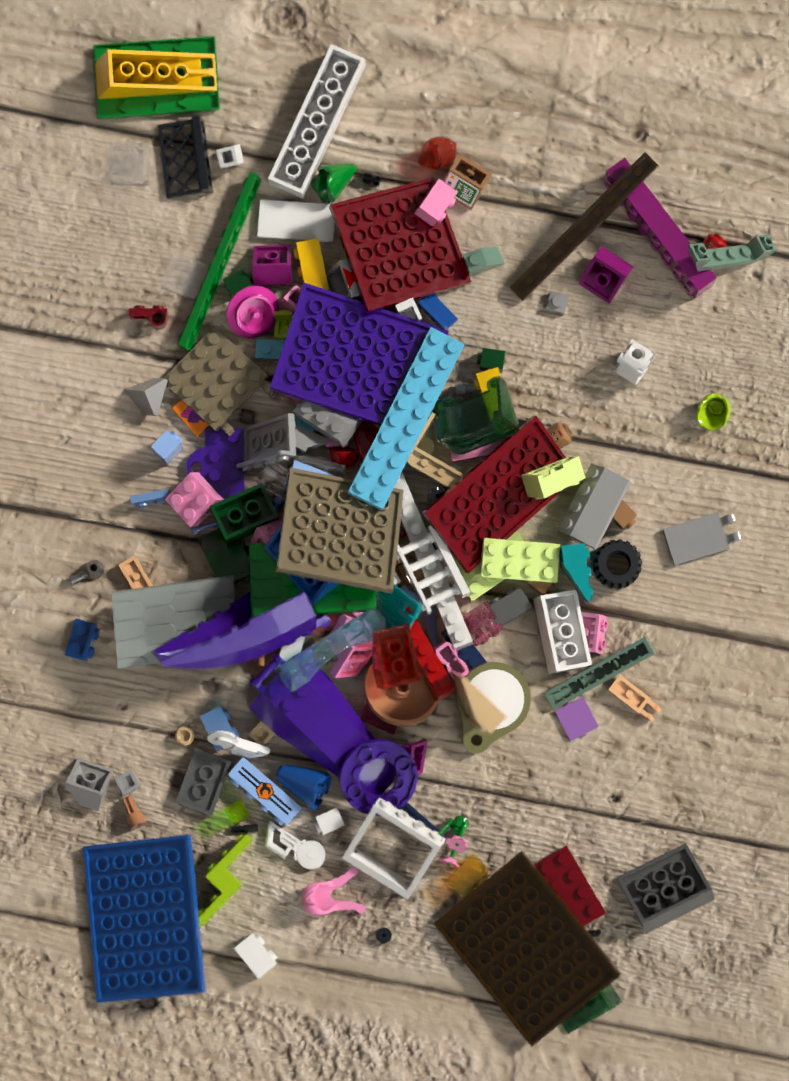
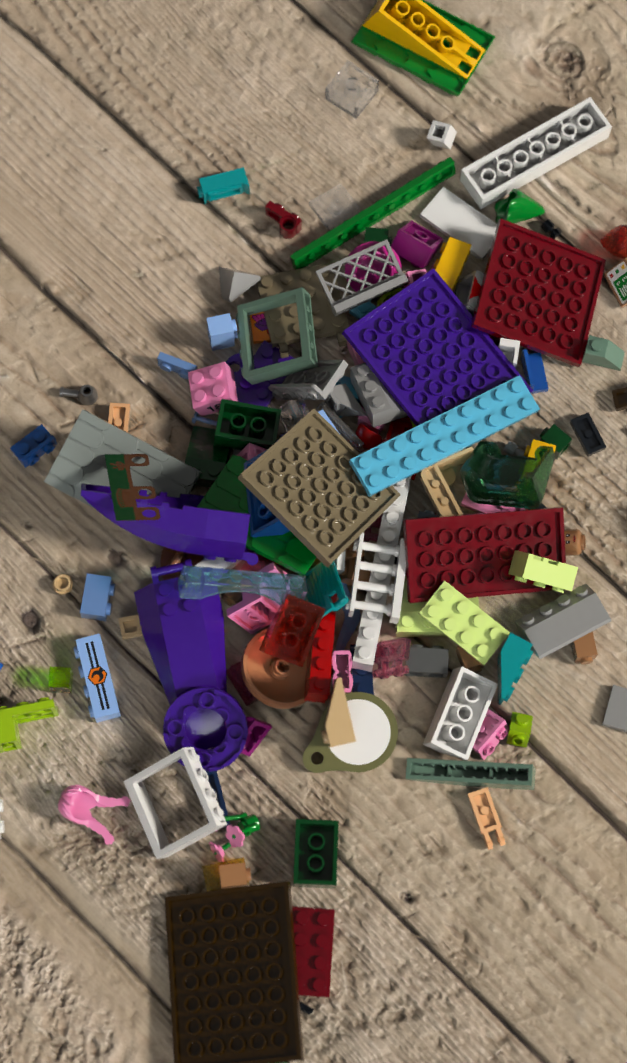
camera: 30 degrees right, 10 degrees down
black fence [158,115,213,199] -> none
dark grey plate [175,748,232,816] -> none
white piece [207,731,270,759] -> none
black pin [231,824,258,833] -> none
white piece [264,821,325,869] -> none
blue cone [276,764,332,810] -> none
white brick [314,808,345,835] -> none
black piece [376,928,392,943] -> none
bright pink brick [414,179,457,227] -> none
medium lavender piece [555,697,599,741] -> none
black tyre [593,539,642,590] -> none
dark grey slope [617,843,715,934] -> none
none -> piece [105,454,160,521]
none -> teal window [197,167,250,204]
none -> medium nougat brick [219,862,251,890]
none -> sand green window [236,287,318,385]
none -> dark green brick [293,819,339,889]
none -> light grey fence [315,240,408,316]
none -> lime bracket [506,712,533,748]
none -> black plate [570,412,606,457]

